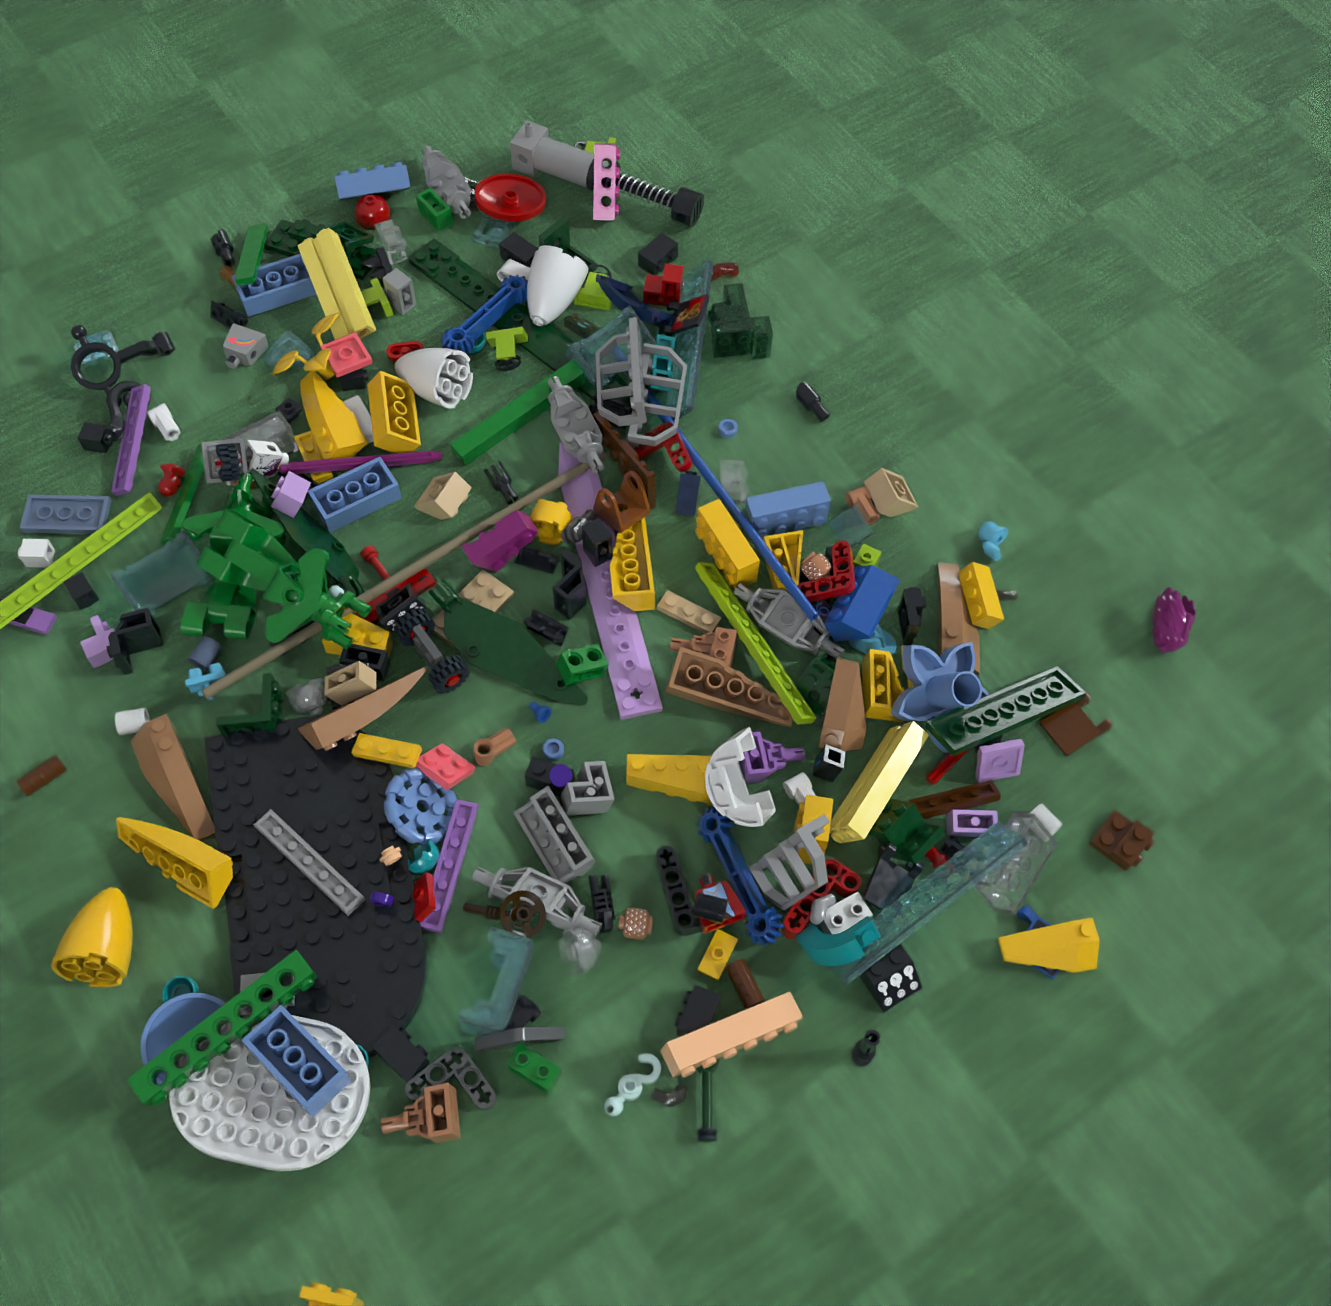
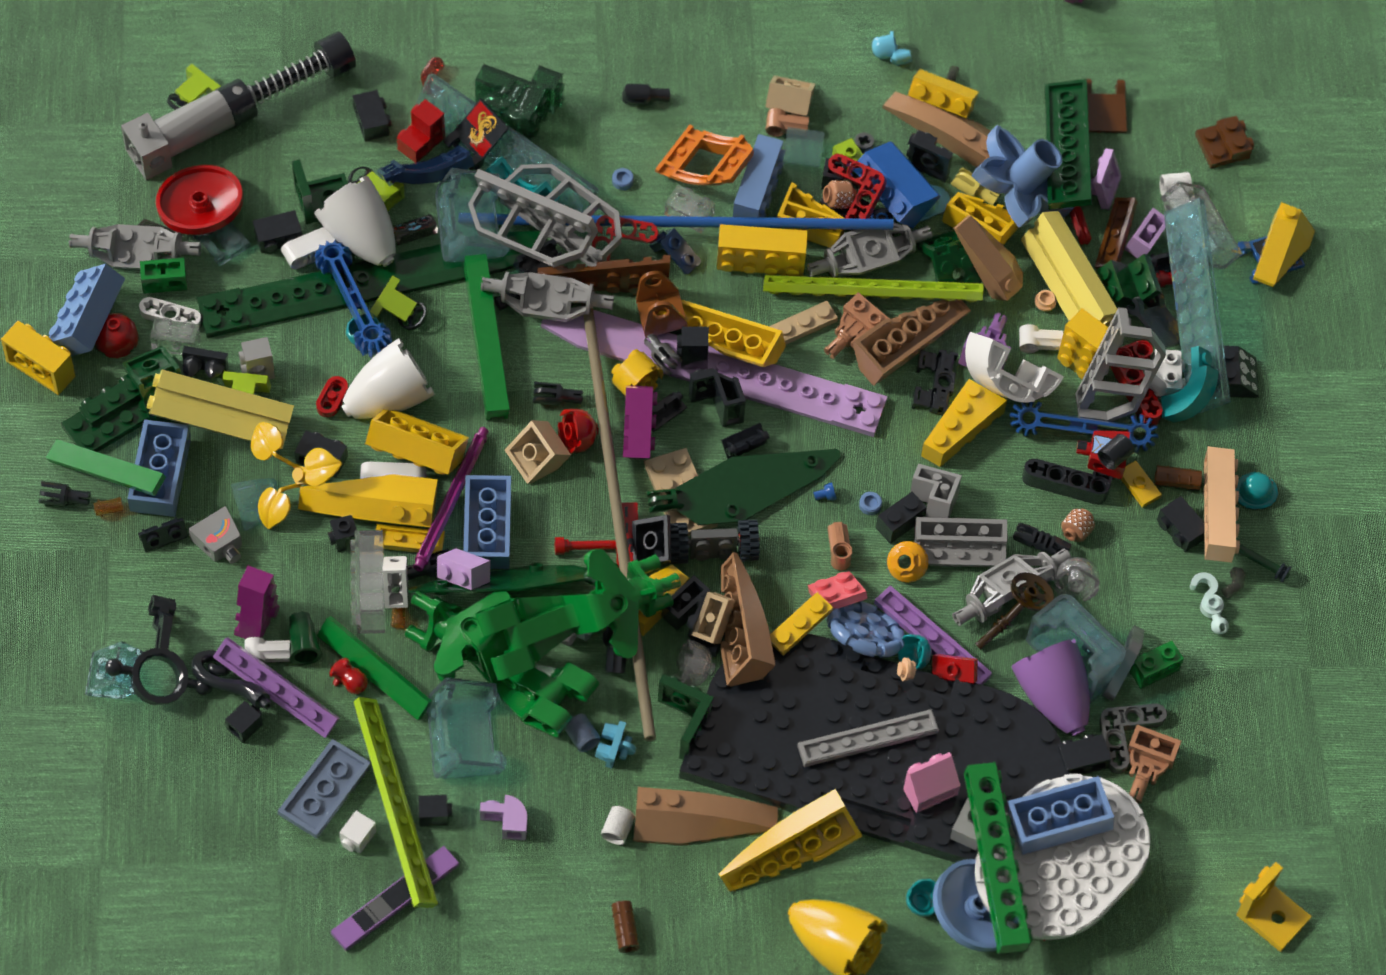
camera: 60 degrees left, 0 degrees up
black piece [106,607,164,675] -> none
plate [201,438,248,483] -> none
coral plate [320,332,373,378] -> none
dark purple tile [369,892,394,907] -> none
dark purple tile [549,764,572,788] -> none
green brick [556,644,609,685] -> none
brick [593,143,620,220] -> none
black brick [813,744,846,783] -> none
black pin [851,1030,881,1066] -> none
none -> yellow brick [1,321,76,395]
none -> white beam [139,297,202,331]
none -> magenta wedge [234,566,280,639]
none -> dark green plant [288,611,322,665]
none -> red cylinder [558,409,599,453]
none -> orange wedge [655,125,754,186]
none -> dark grey bush [855,132,874,154]
none -> light orange piece [887,541,929,583]
none -> bright pink slope [903,752,960,813]
none -> black piece [911,350,958,416]
none -> medium lavender cylinder [1011,639,1090,736]
none -> light nougat plate [1034,290,1057,311]
none -> teal hat [1235,472,1278,509]

